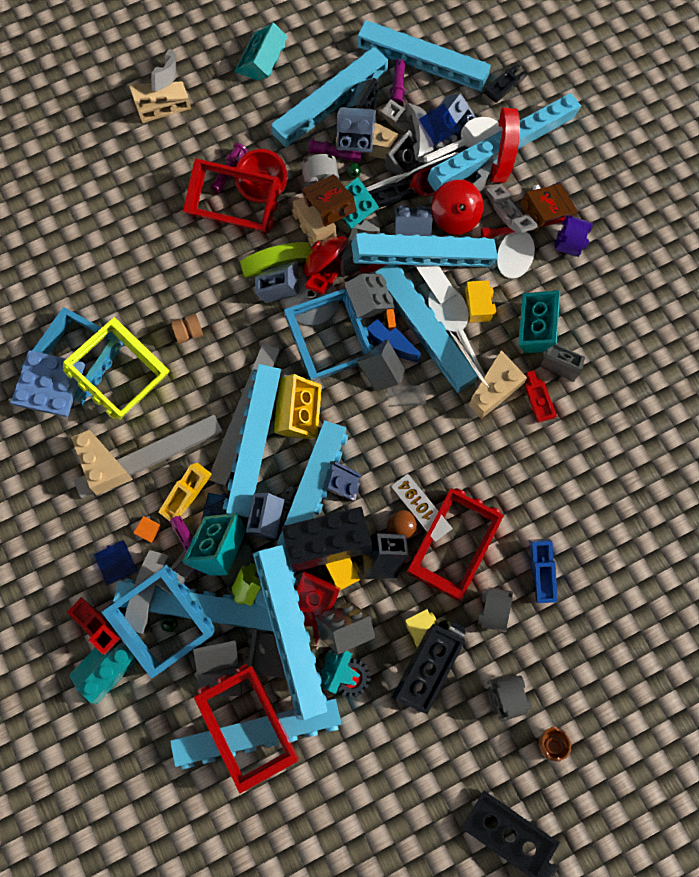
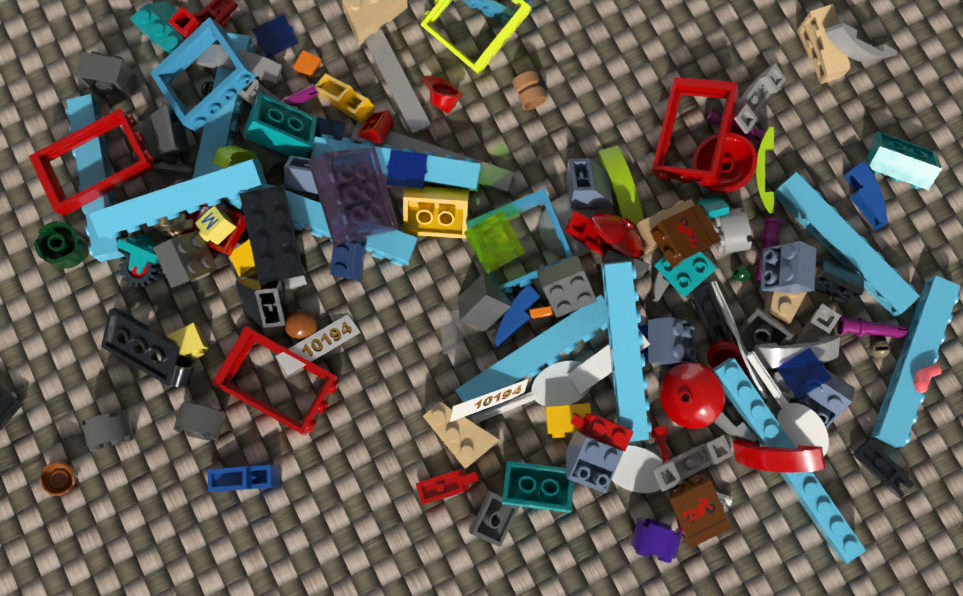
camera: 90 degrees right, 5 degrees up
none -> dark green brick [34,221,89,269]
none -> dark grey brick [75,51,137,99]
none -> light yellow brick [195,205,236,245]
none -> clear purple slope [308,147,399,246]
none -> red slope [357,110,394,144]
none -> clear blue piece [386,150,428,189]
none -> red piece [422,75,464,113]
none -> clear neon green brick [464,211,525,274]
none -> sand blue slope [566,430,623,493]
none -> red hinge [570,412,634,452]
none -> teal slope [693,196,729,219]
none -> light grey slope [733,63,786,134]
none -> lime slope [756,127,774,214]
none -> blue slope [843,161,888,231]
none -> dark tan hinge [870,341,890,359]
none -> coral arm [914,364,941,393]

